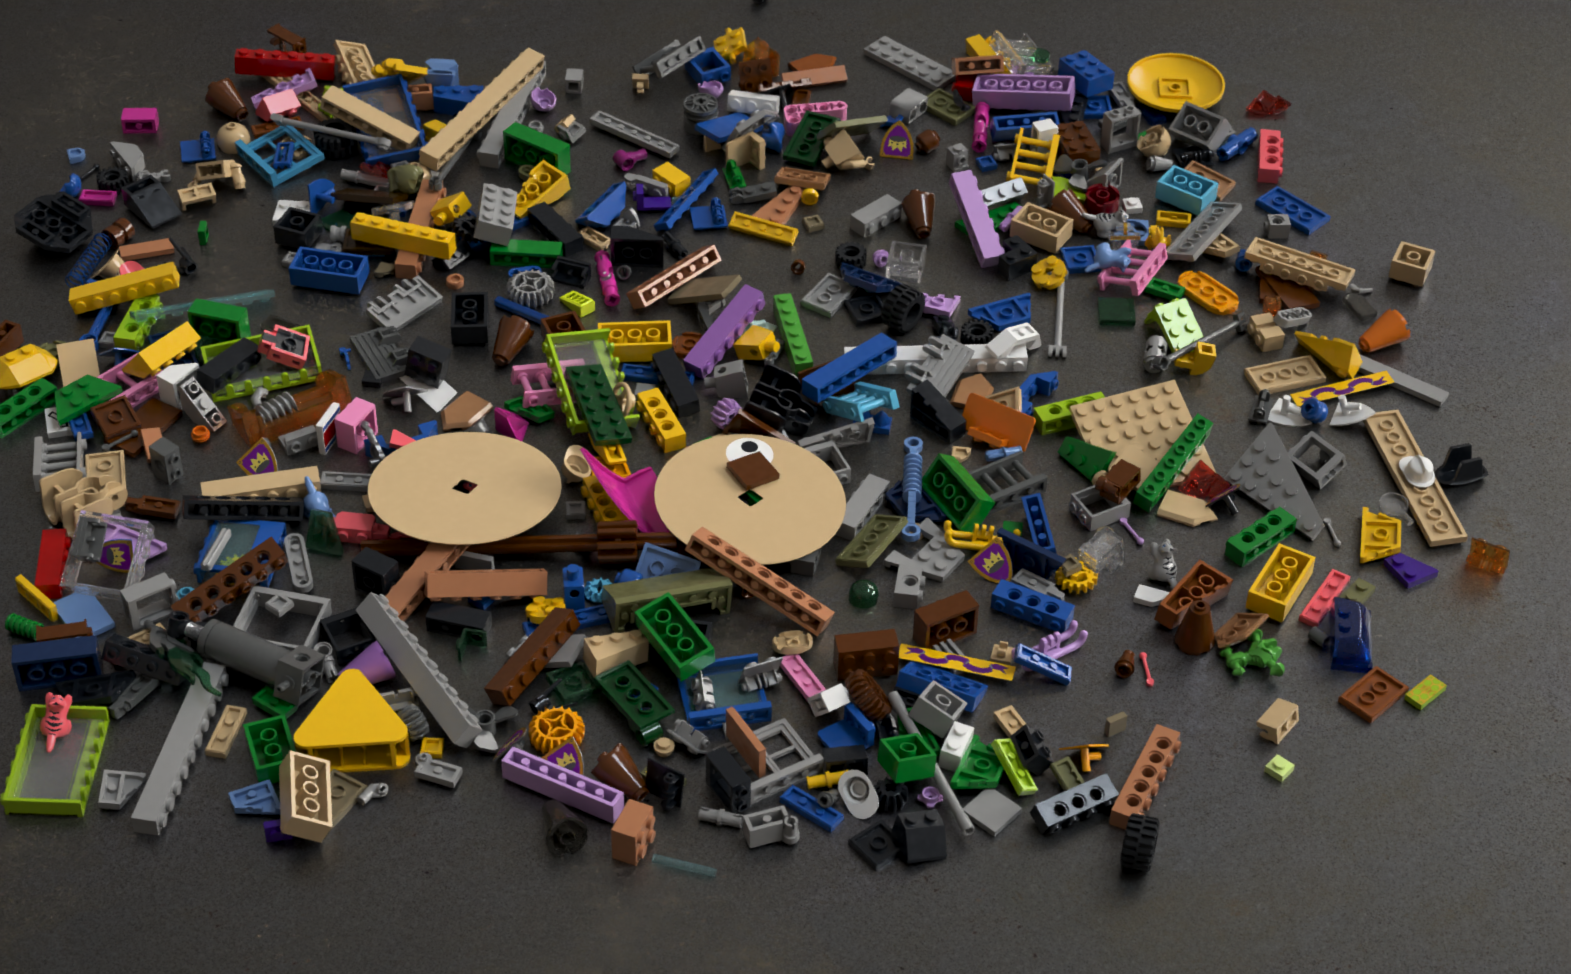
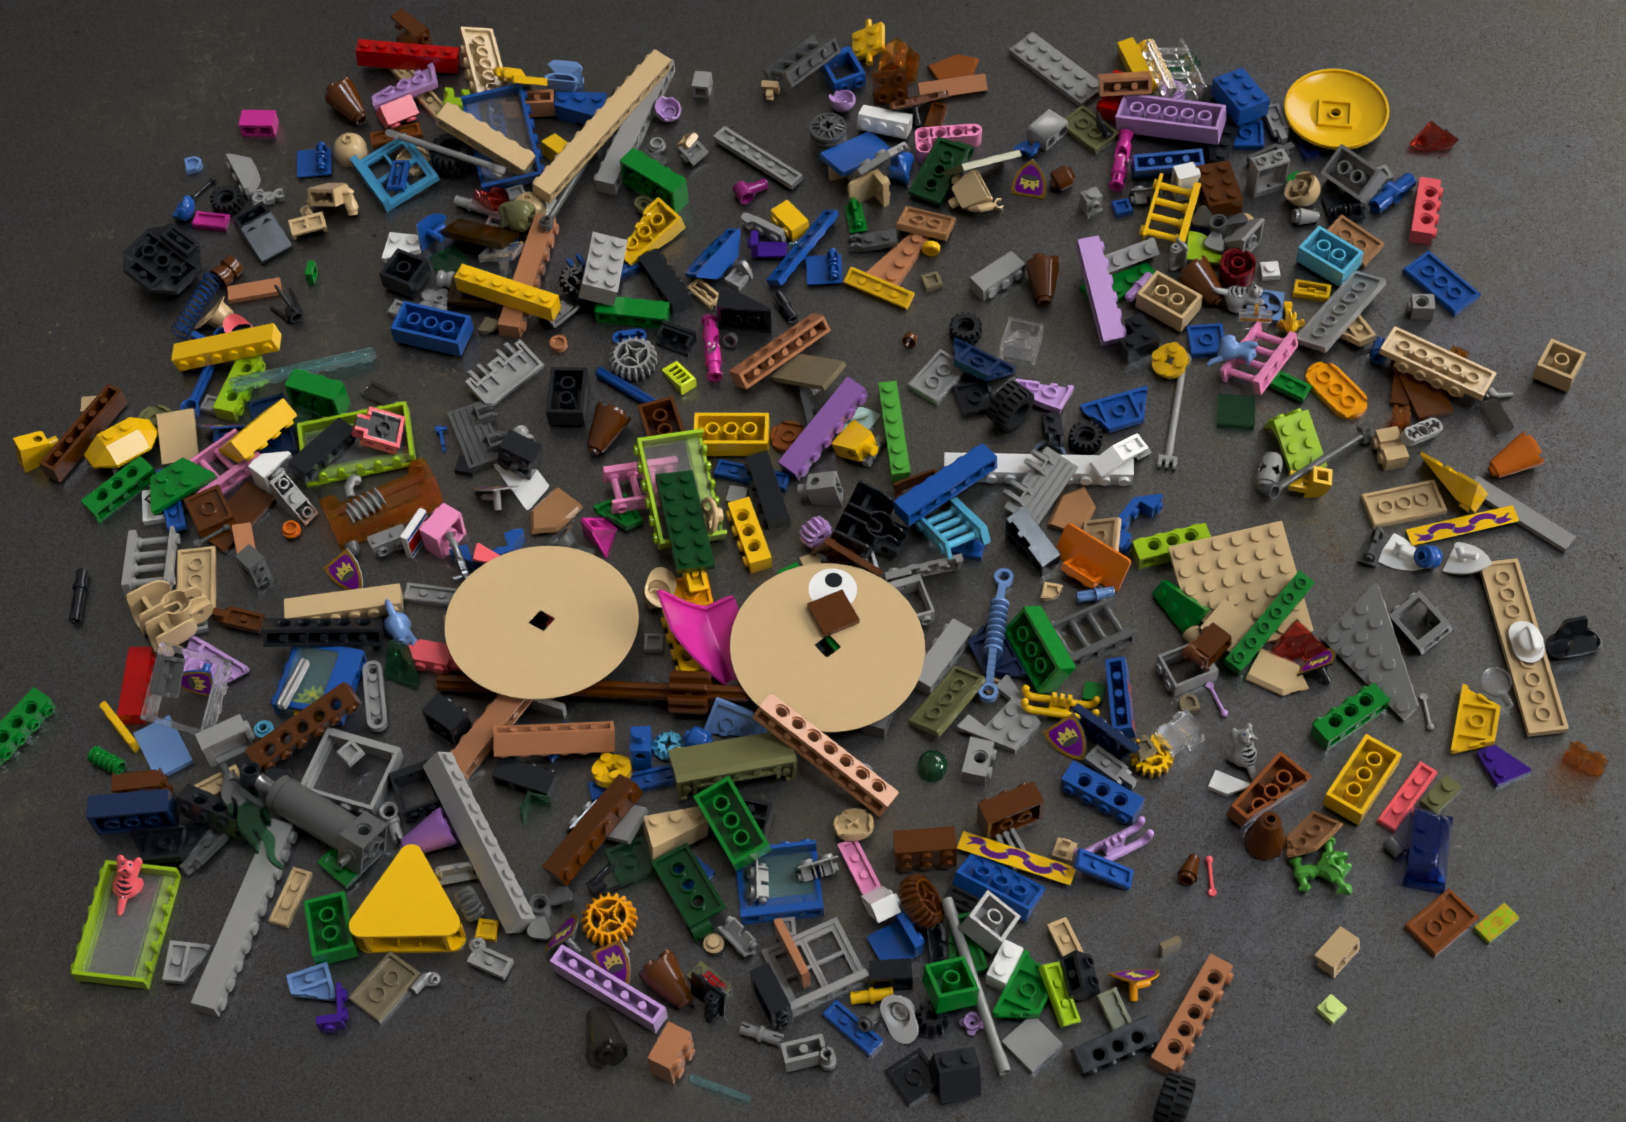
camera: 10 degrees right, 15 degrees up
tan brick [279,750,332,843] -> none
yellow torso [430,191,472,226] -> none
lavender plate [872,250,890,267] -> none
clear green tile [1031,47,1050,63] -> none

